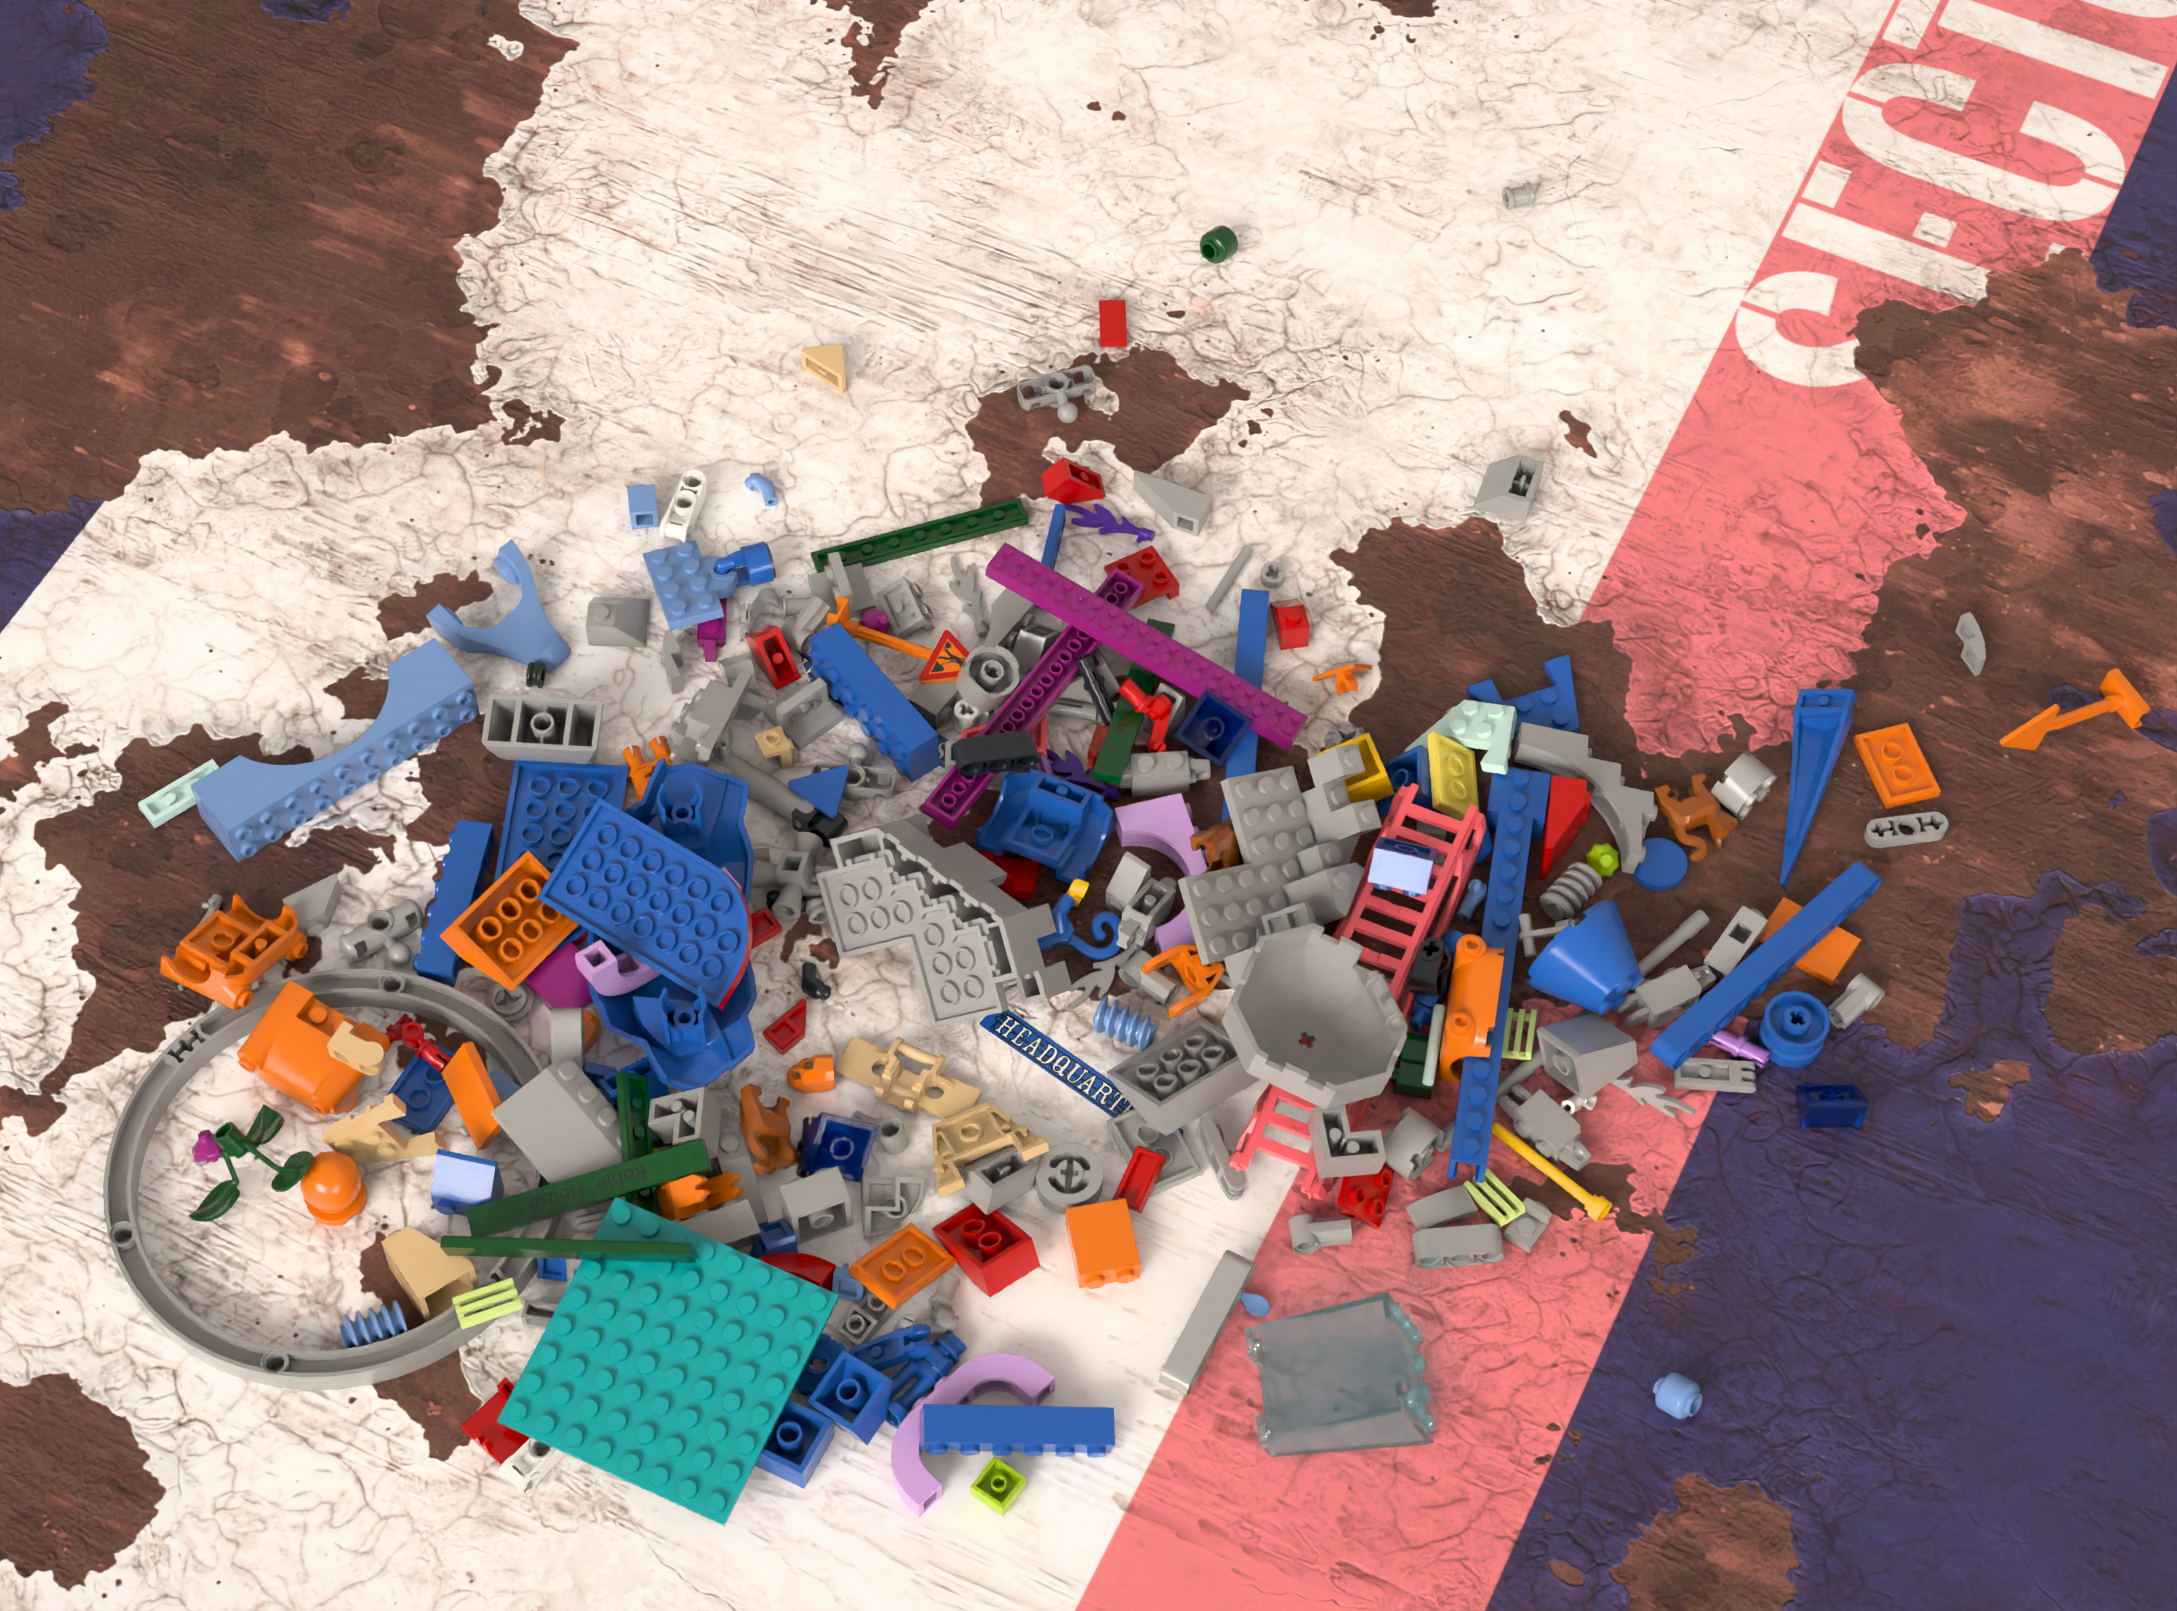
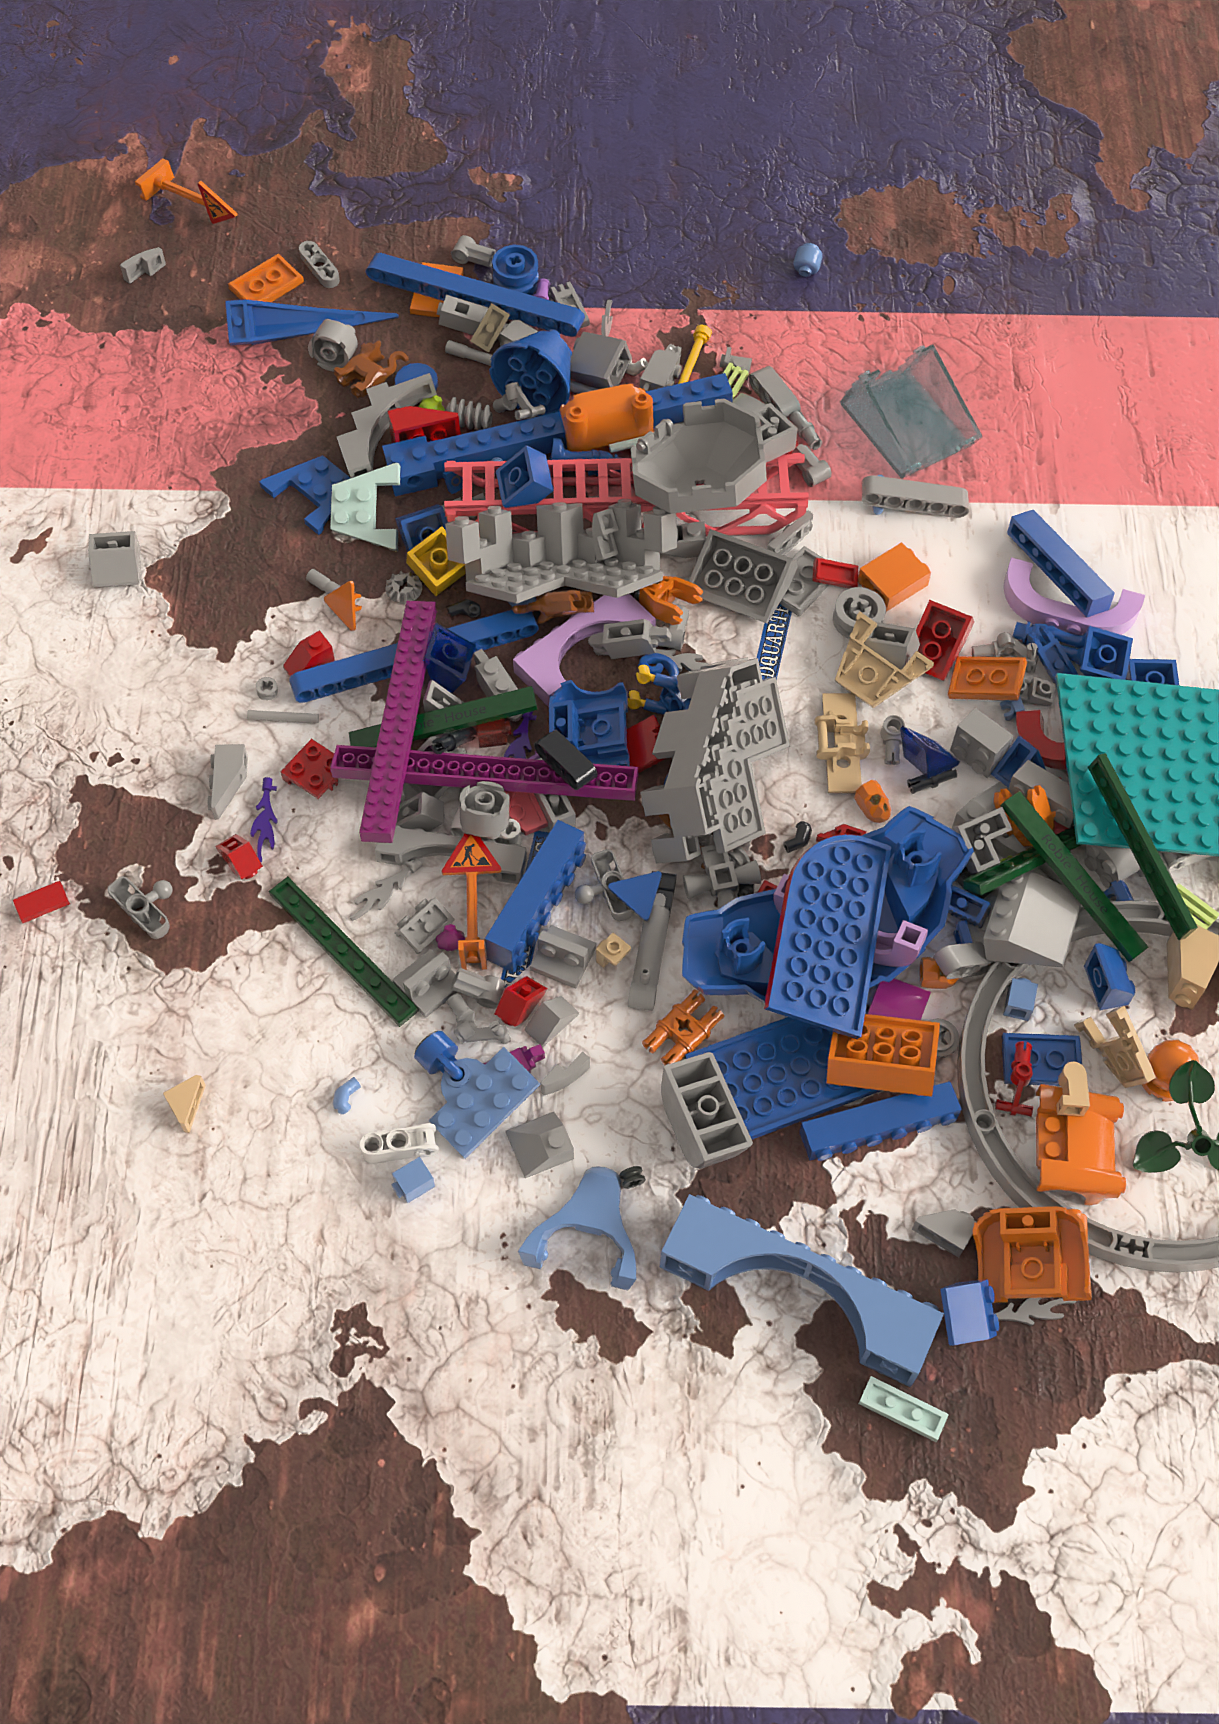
camera: 115 degrees left, 5 degrees up
magenta piece [192,1129,223,1163] -> none
light grey piece [339,899,424,966] -> none
orange tile [441,1041,502,1151] -> none
light grey piece [669,669,769,774] -> none
dark orange animal [739,1083,799,1175] -> none
light grey brick [860,1176,926,1237] -> none
lime piece [970,1456,1027,1516] -> none
blue tile [1035,504,1066,608] -> none
medium blue piece [1093,995,1160,1051] -> none
light grey slope [1105,851,1151,916] -> none
red pin [1117,678,1173,753] -> none
black piece [1408,937,1453,996] -> none
light yellow tile [1427,731,1479,821] -> none
clear blue slope [1796,1084,1869,1128] -> none
none -> light grey piece [306,569,340,594]
none -> dark tan plate [470,303,510,352]
none -> light grey pin [789,411,822,450]
none -> slope [940,1279,999,1346]

